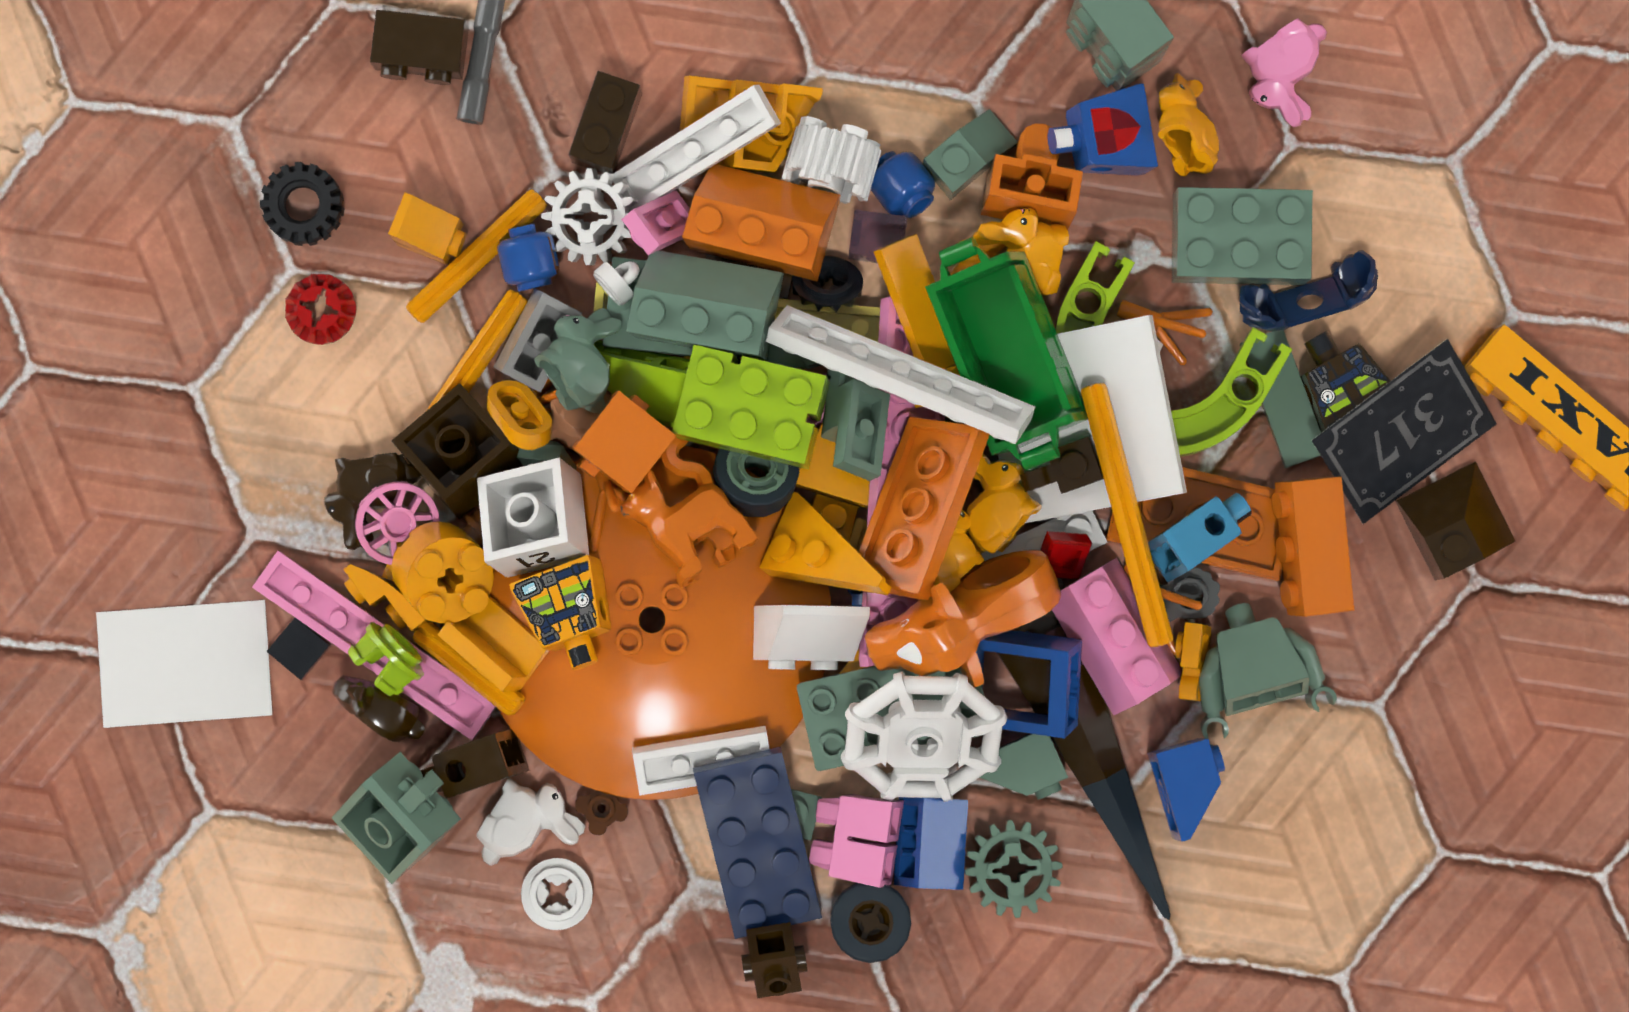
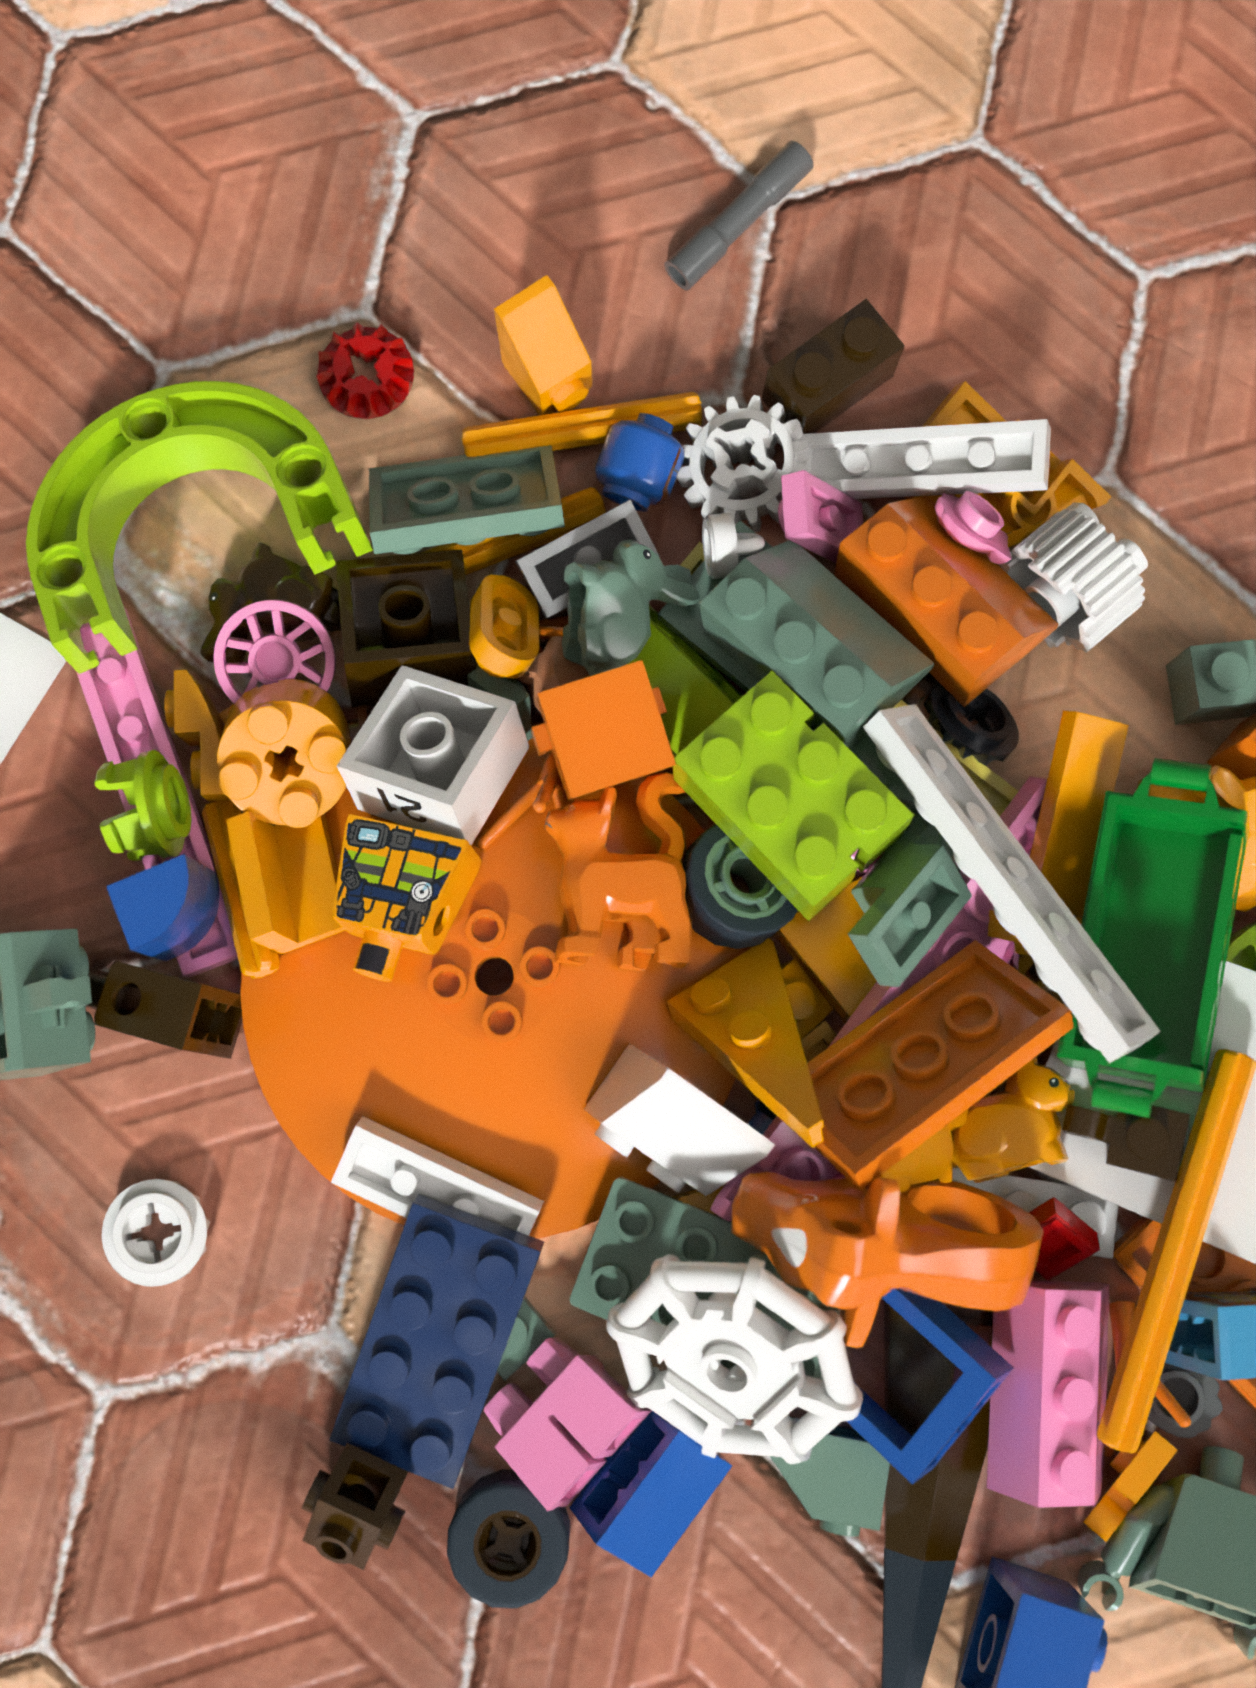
camera: 35 degrees right, 5 degrees down
black tyre [260,162,345,246] -> none
black tile [266,618,331,680] -> none
dark brown animal [332,675,425,743] -> none
dark brown brick [370,10,469,85] -> none
white animal [476,778,585,866] -> none
reddish brown plate [575,790,628,835] -> none
panel [848,210,908,263] -> none
blue head [871,151,935,218] -> none
sand green gear [964,820,1063,918] -> none
none -> lime piece [26,381,373,674]
none -> blue brick [106,854,220,961]
none -> sand green plate [369,445,565,554]
none -> bright pink animal [934,491,1012,564]

